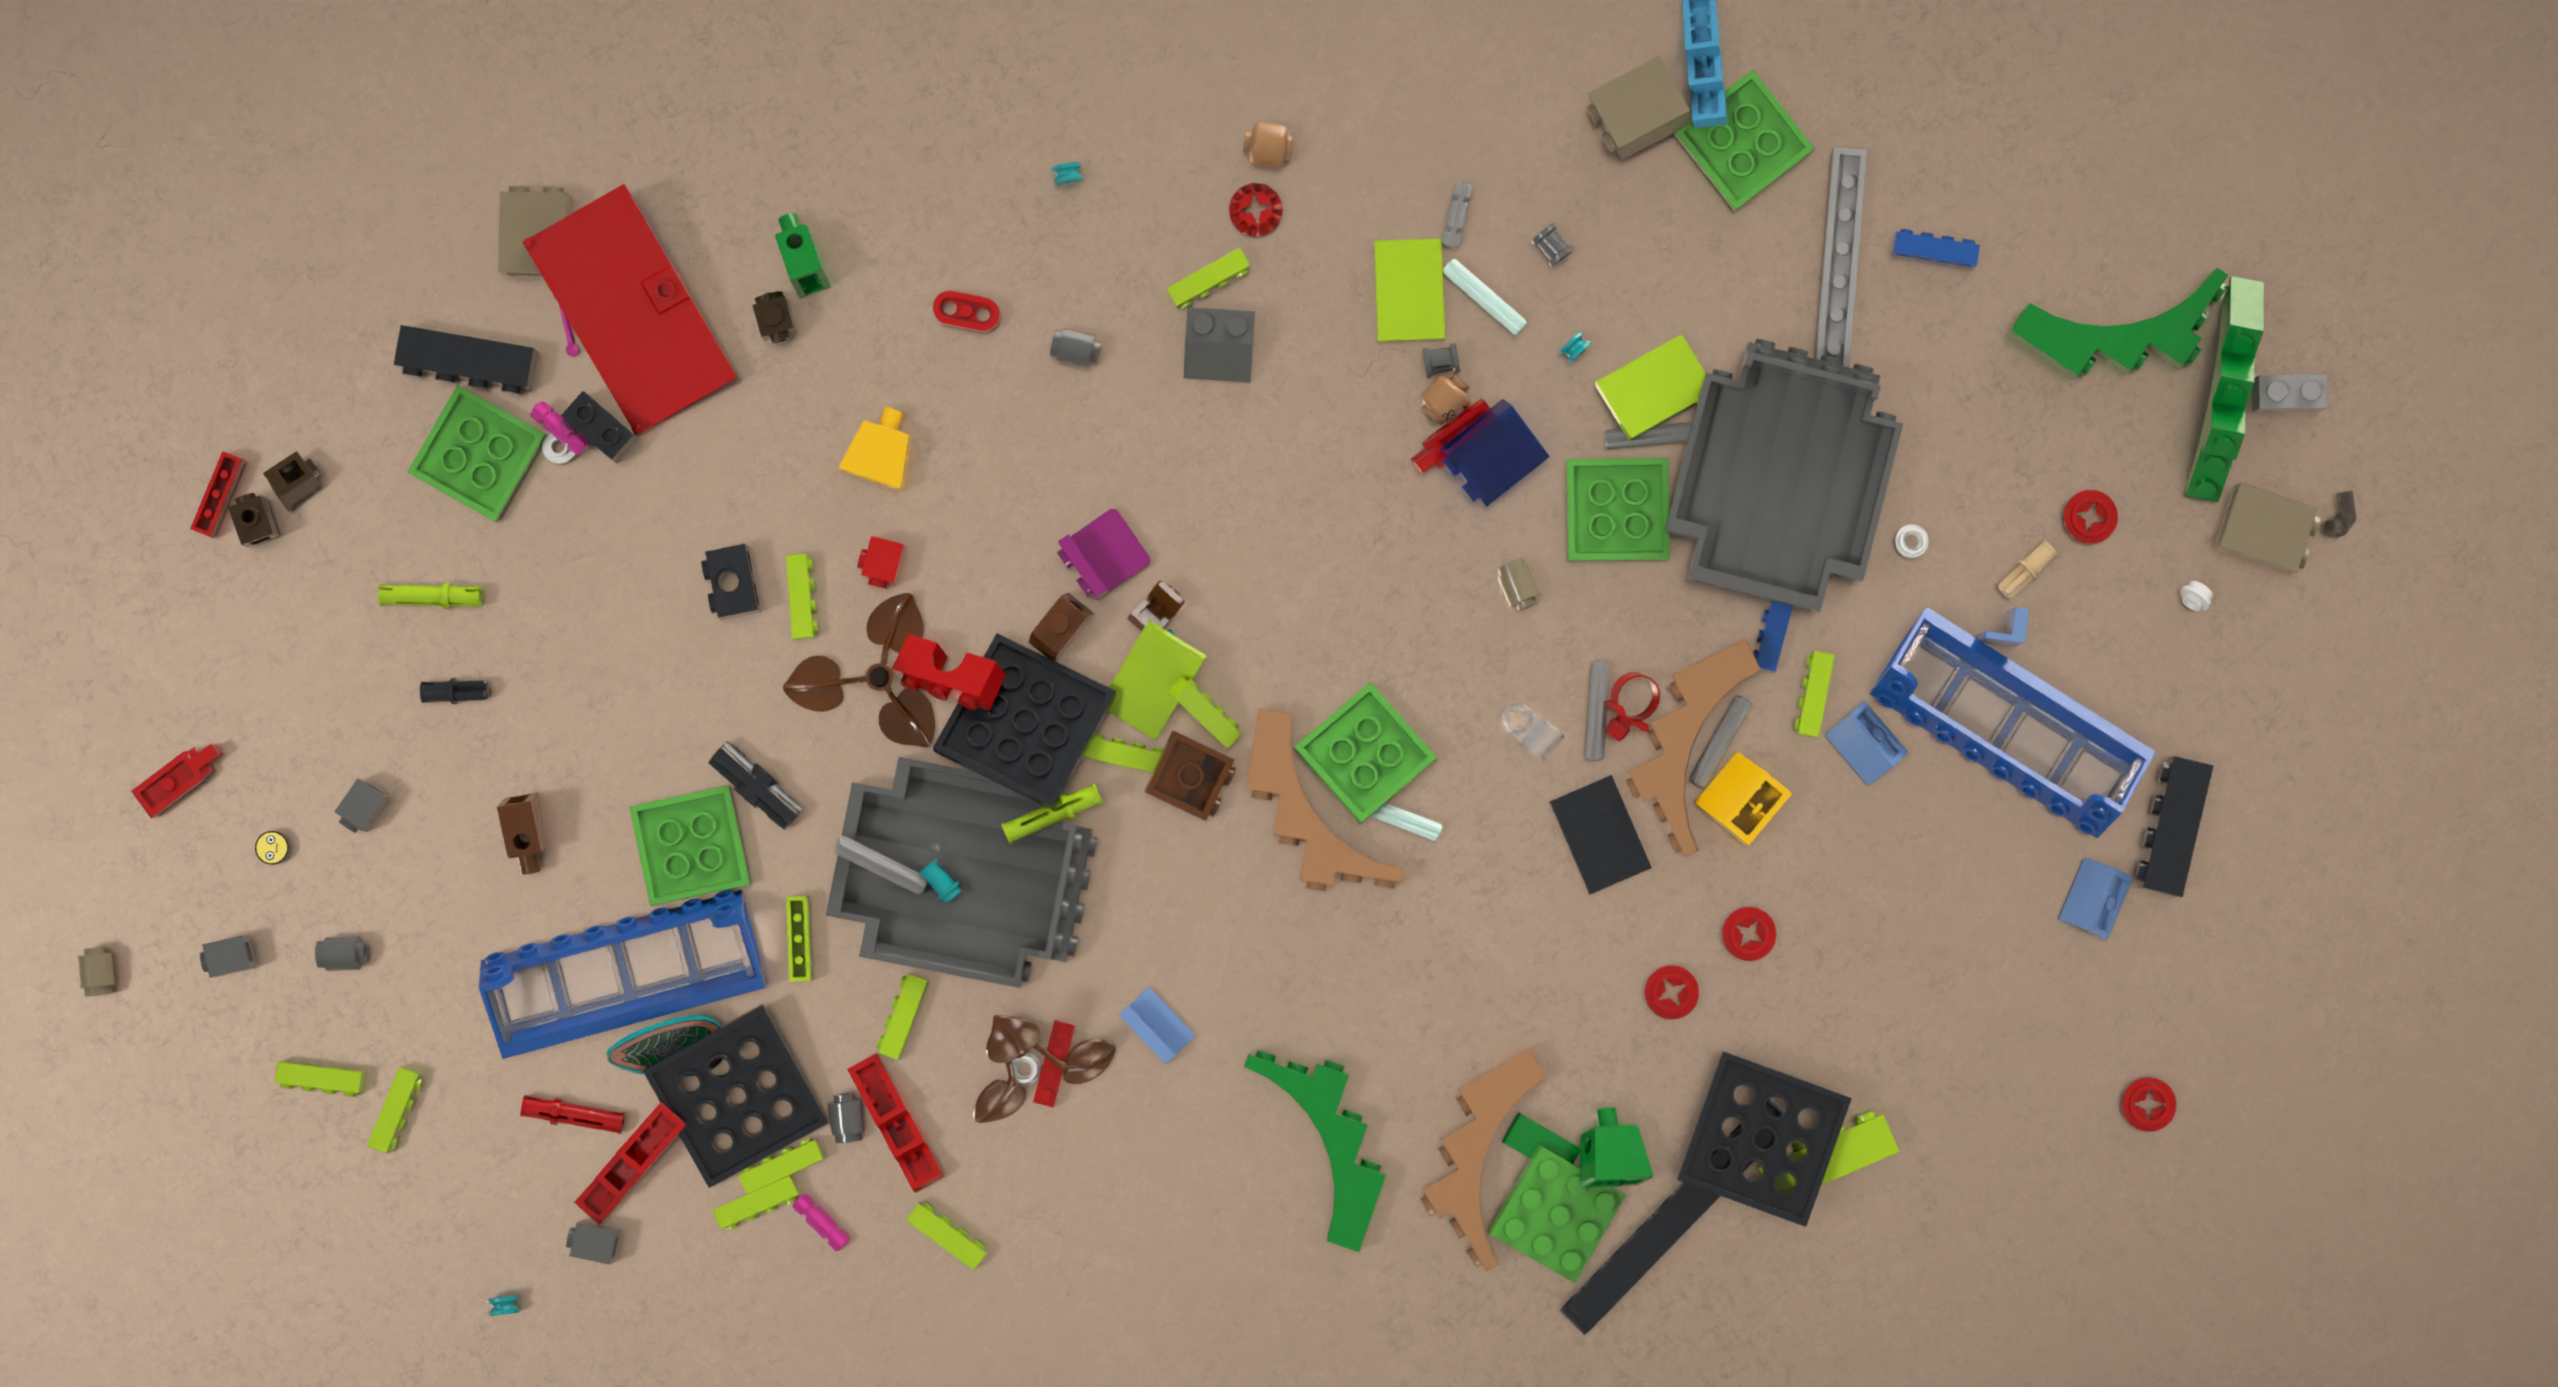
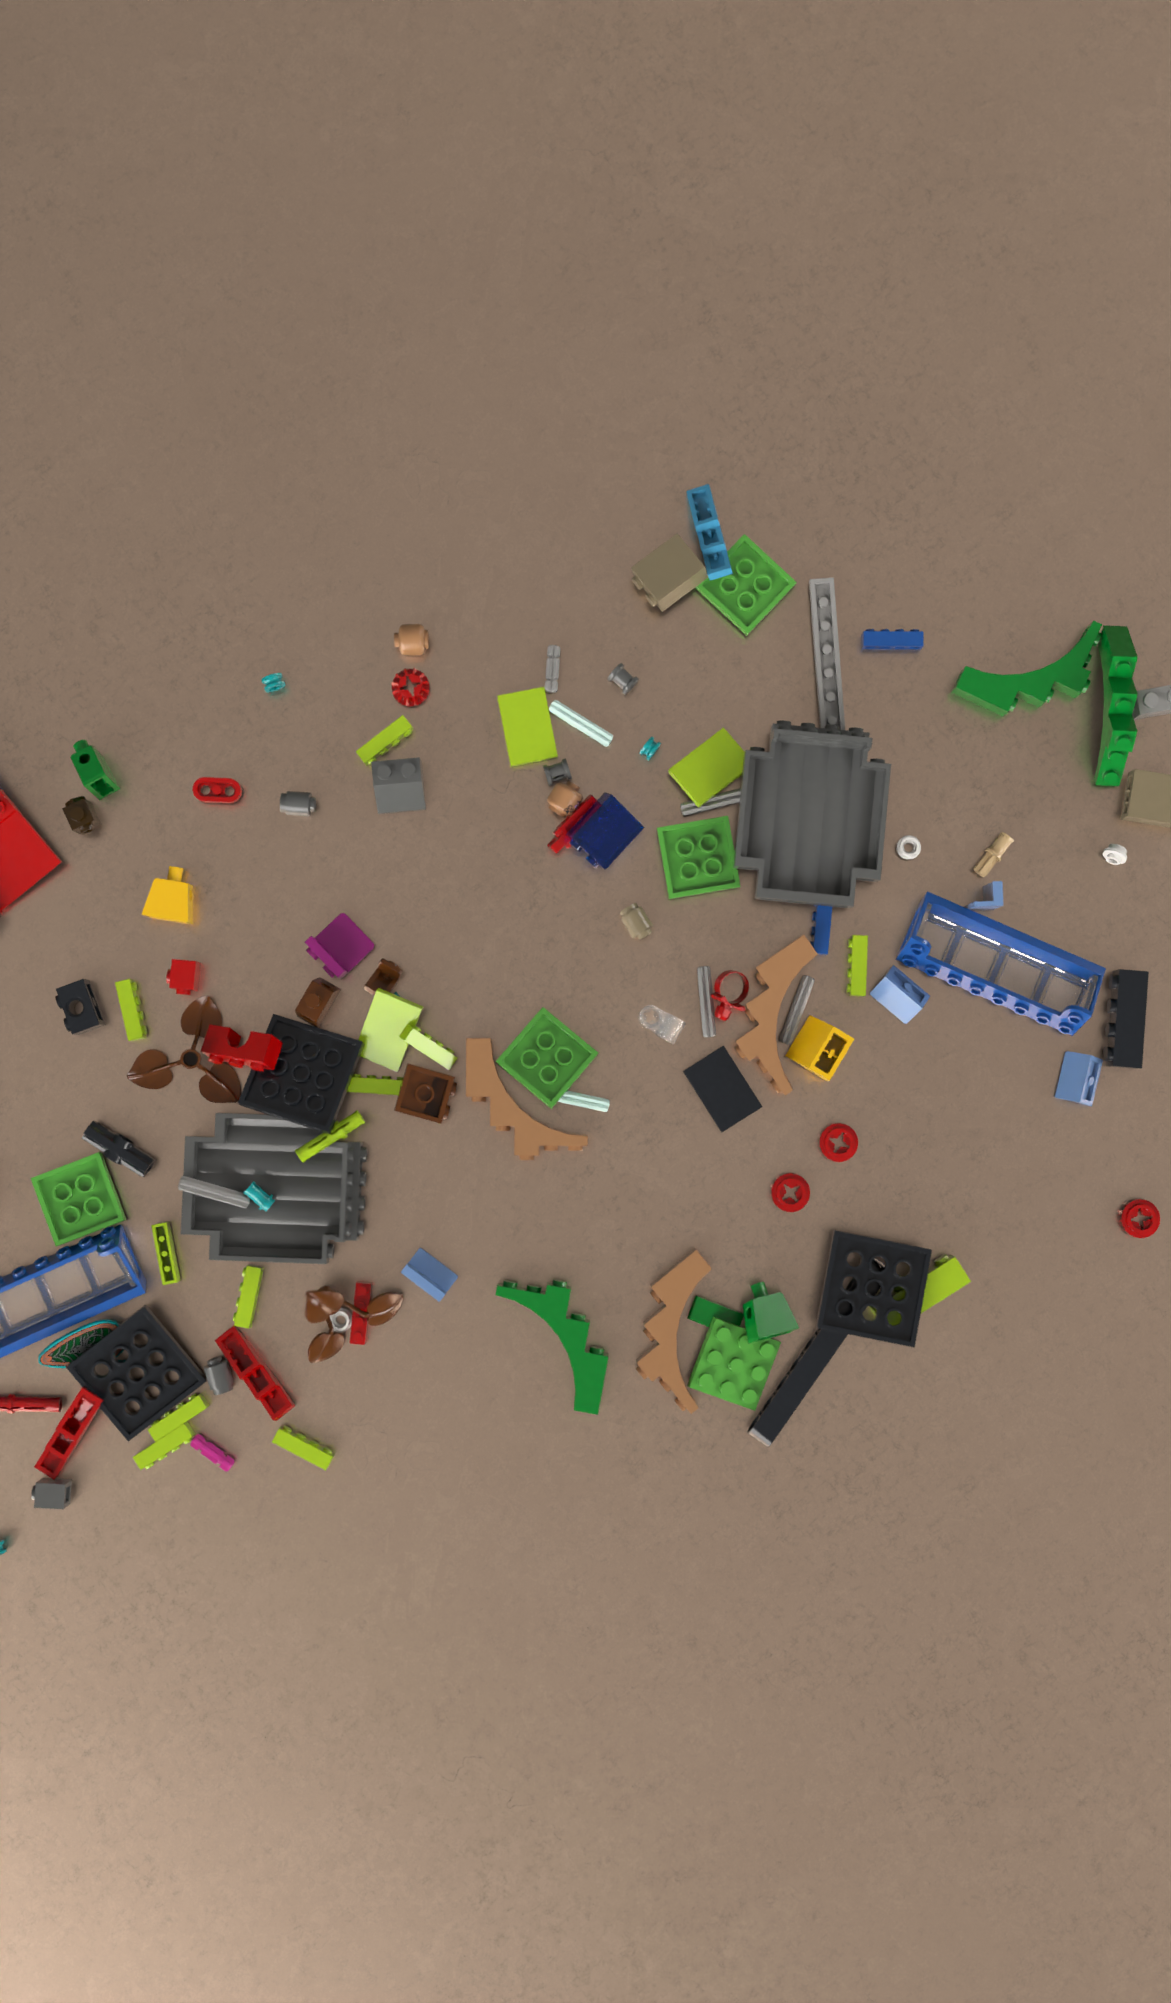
camera: 10 degrees left, 0 degrees up
red gear [2064,490,2118,544] -> none

